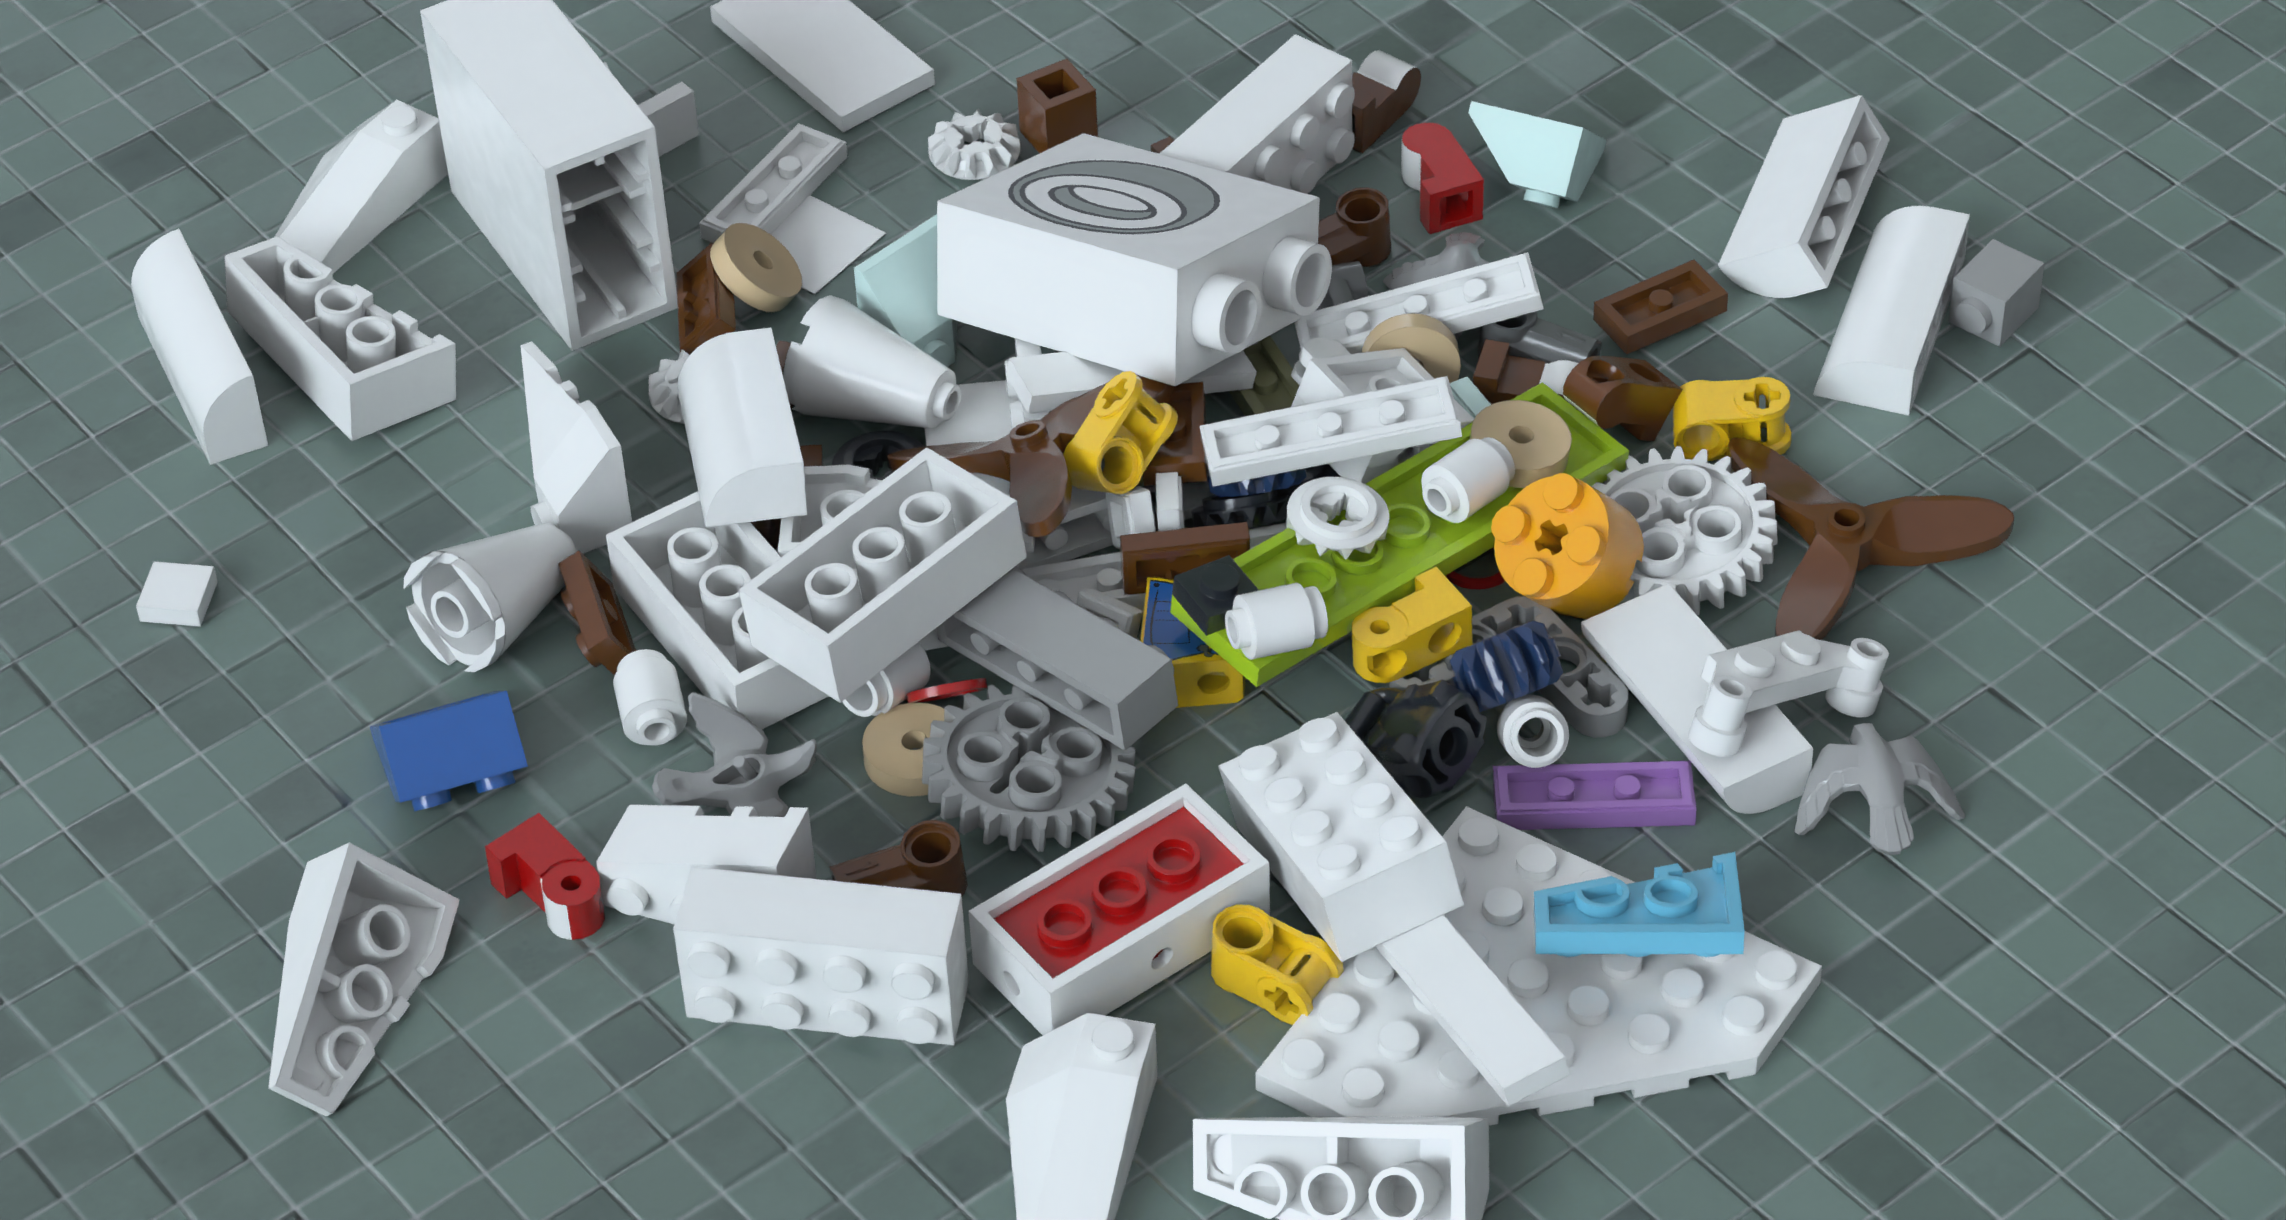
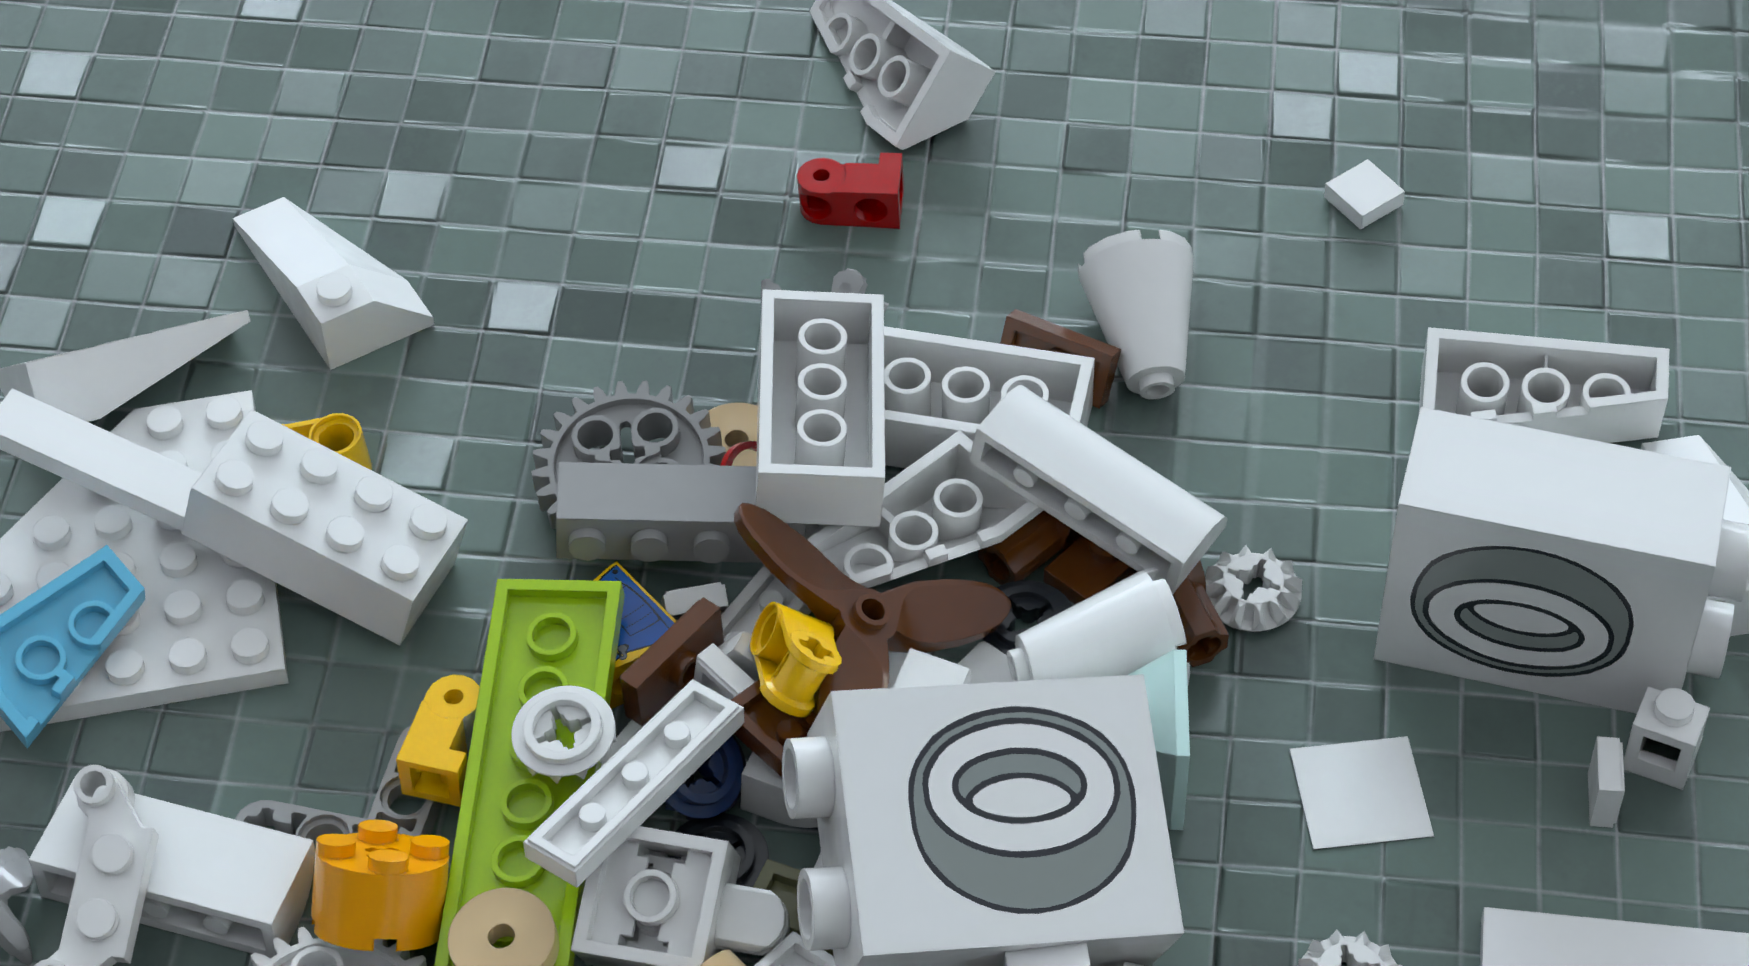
camera: 135 degrees right, 5 degrees up
white brick [131,229,268,465] -> none
blue slope [370,690,528,811] -> none
white wedge [521,341,632,553] -> none
white wedge [596,805,817,925] -> none
white brick [613,649,687,745] -> none
white brick [673,867,969,1045] -> none
reddish brown plate [676,241,736,355] -> none
white tile [699,123,847,243] -> none
tan piece [710,223,802,312] -> none
reddish brown piece [829,820,968,896] -> none
brick [968,783,1270,1035] -> none
black plate [1172,555,1259,636] -> none
white brick [1225,583,1328,660] -> none
black piece [1344,679,1487,798] -> none
white brick [1421,437,1515,523] -> none
dark blue gear [1450,621,1563,712] -> none
medium lavender tile [1493,761,1696,830] -> none
white brick [1497,695,1569,768] -> none

